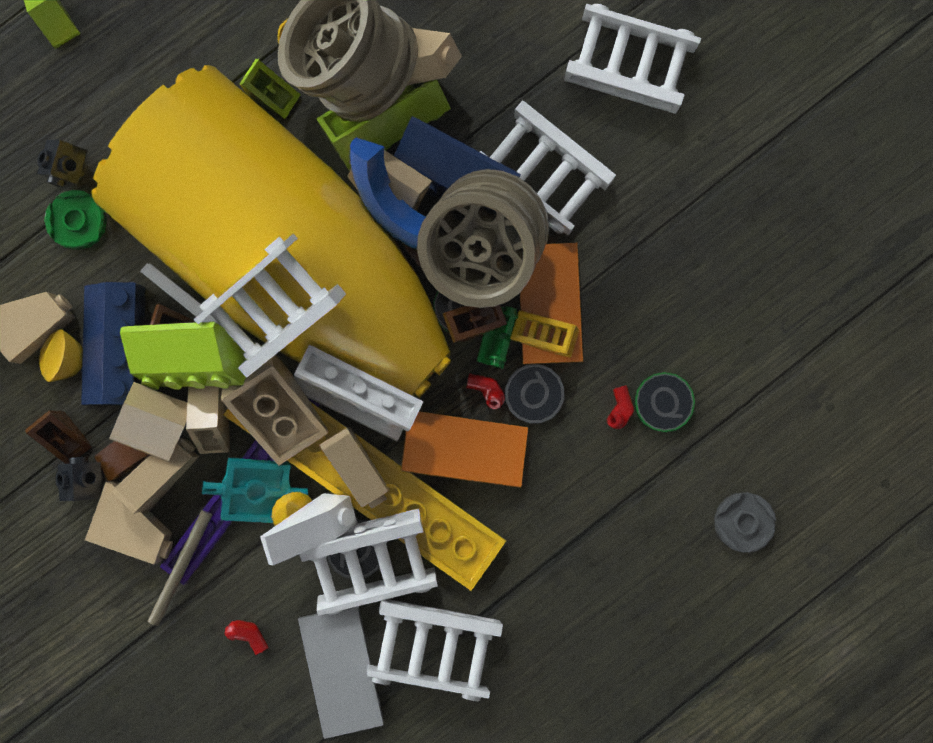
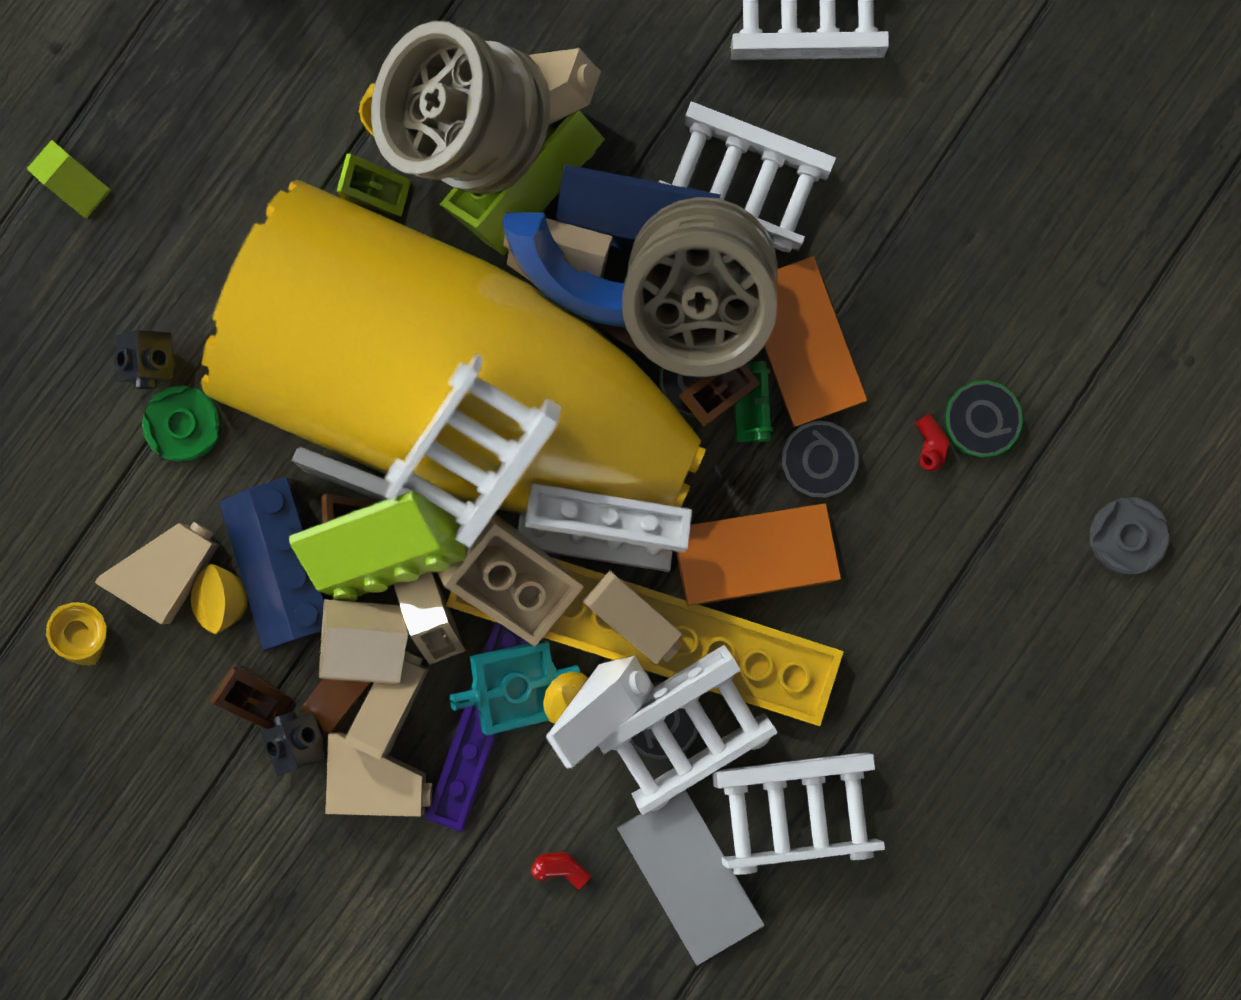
camera: 10 degrees left, 0 degrees up
dark tan bar [148,510,212,626] -> none
red arm [466,373,505,409] -> none
yellow slope [510,310,579,358] -> none

